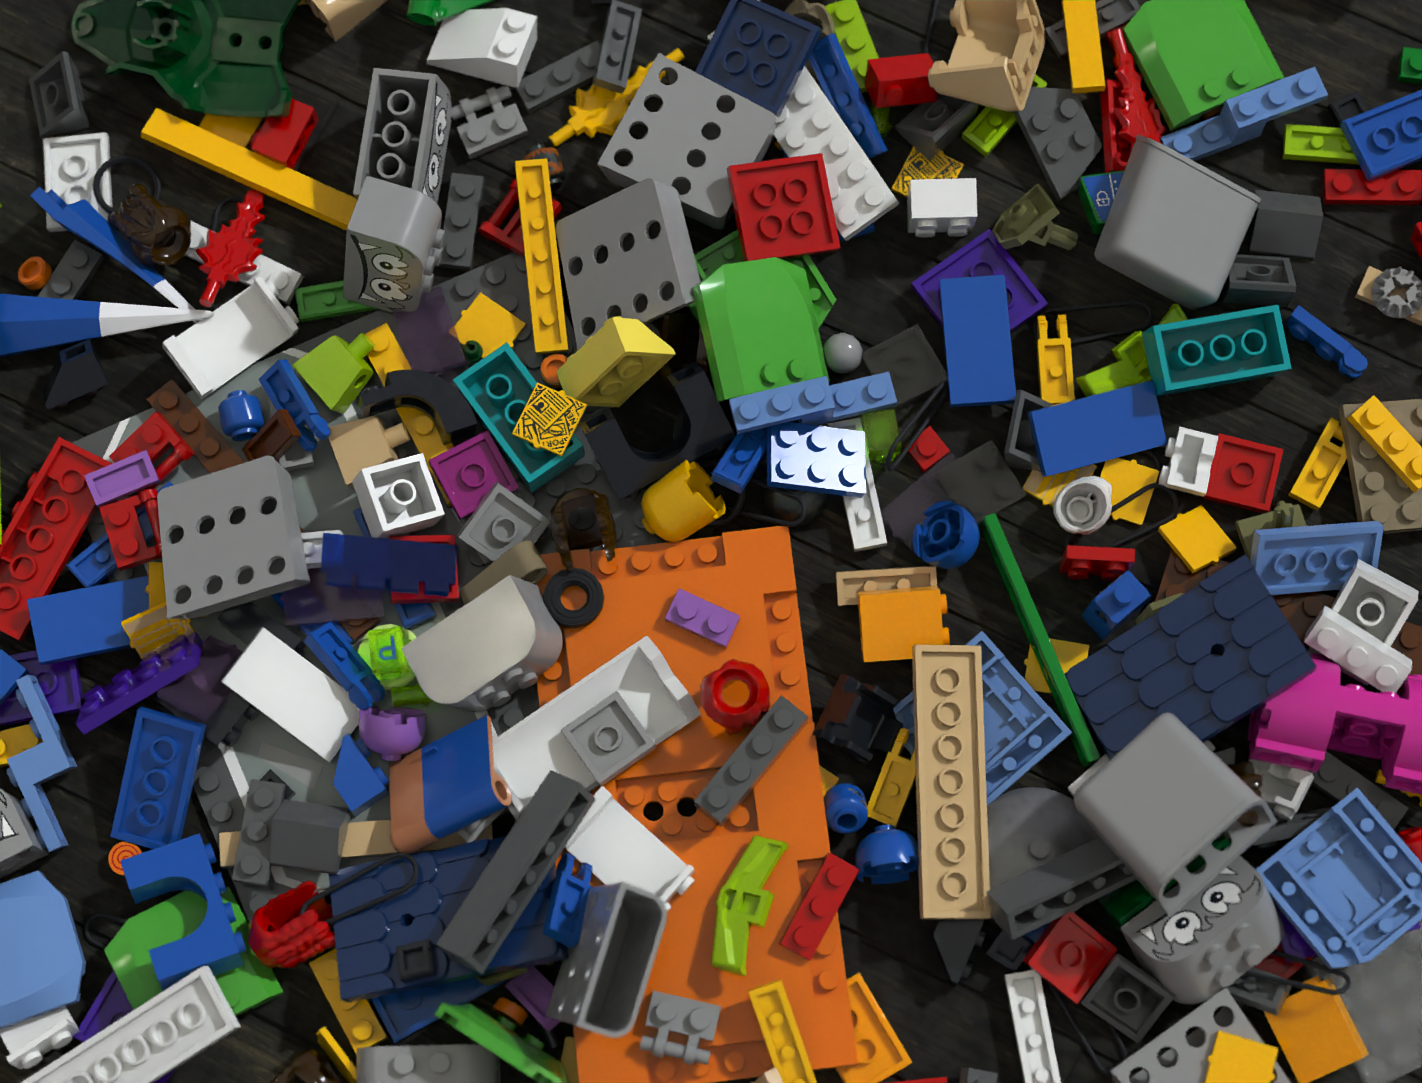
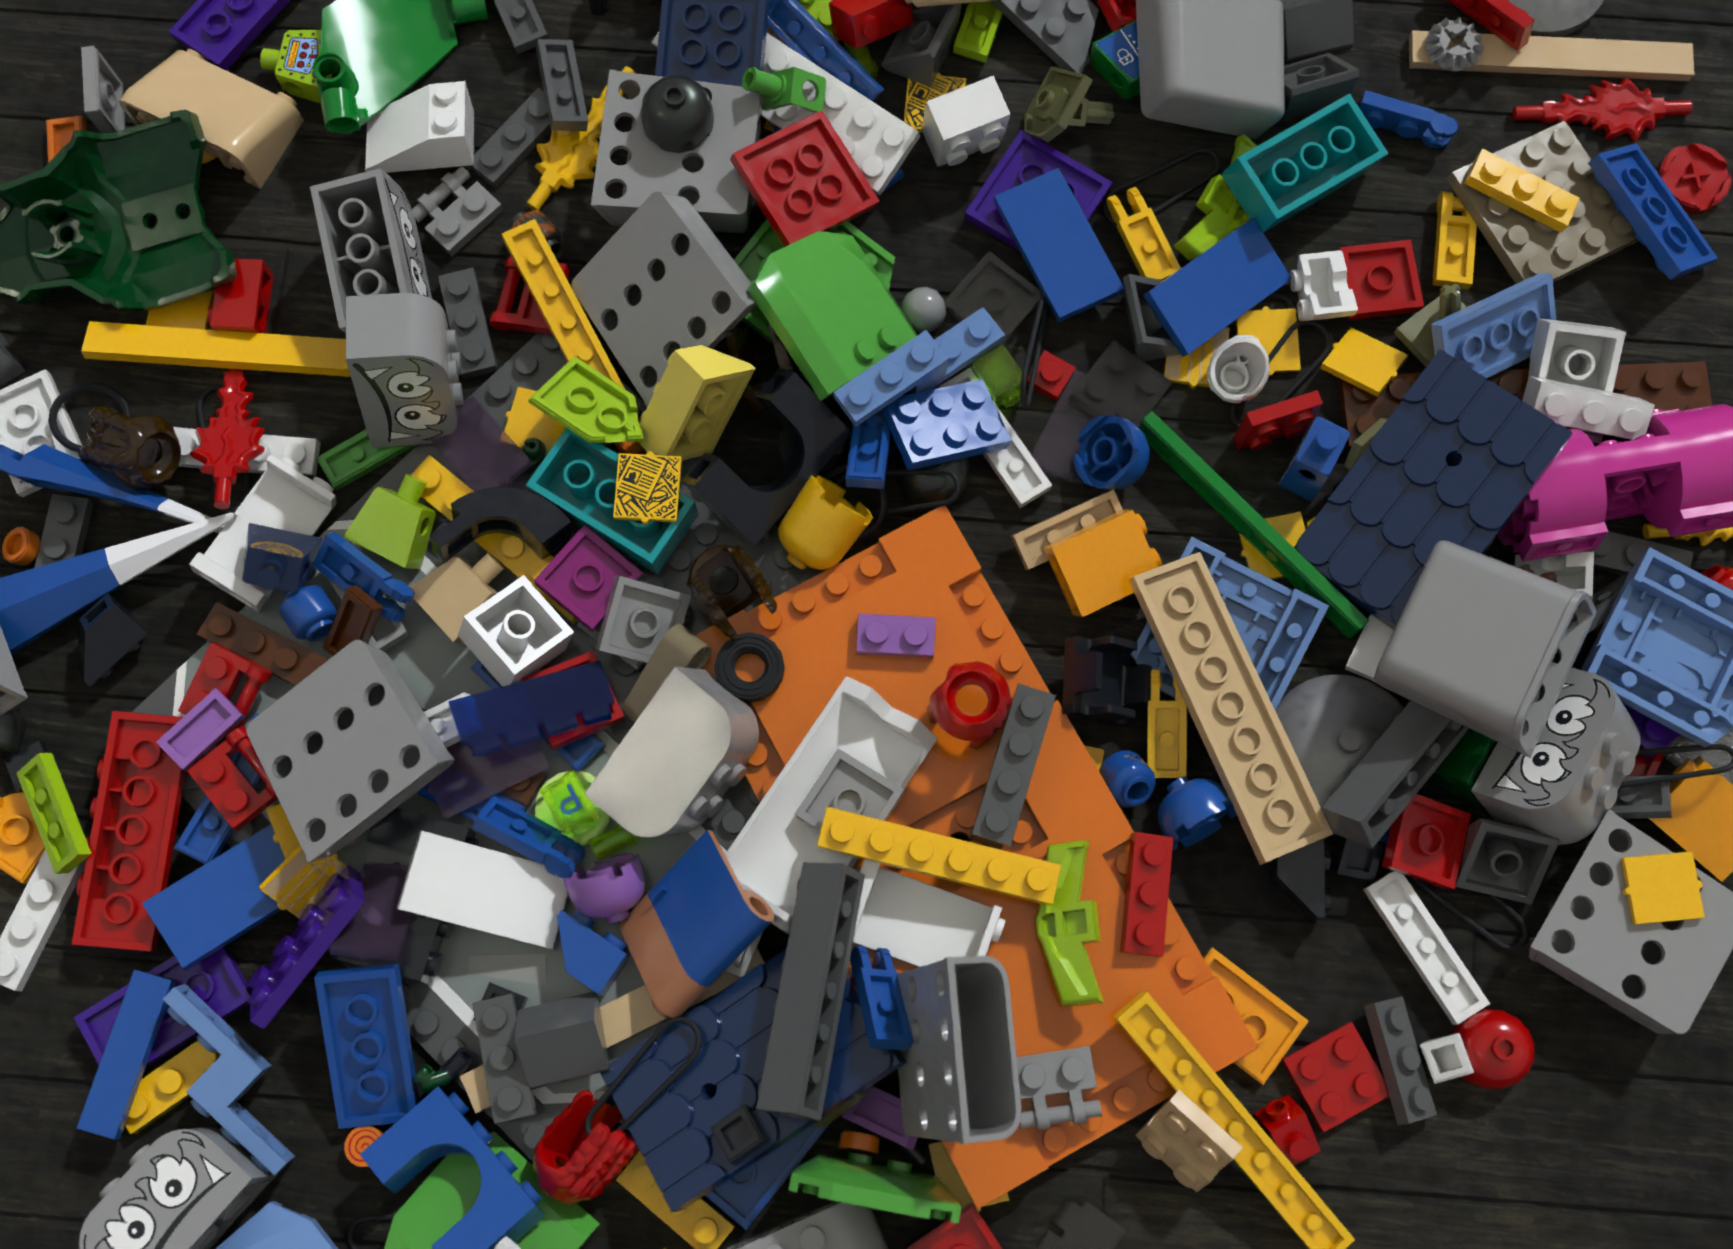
camera: 25 degrees left, 0 degrees up
none -> dark blue torso [242,523,323,593]
none -> arm [413,1047,474,1093]
none -> lime tile [528,356,643,443]
none -> pearl dark grey cylinder [640,75,714,153]
none -> bright green bracket [742,67,826,113]
none -> yellow plate [816,807,1061,906]

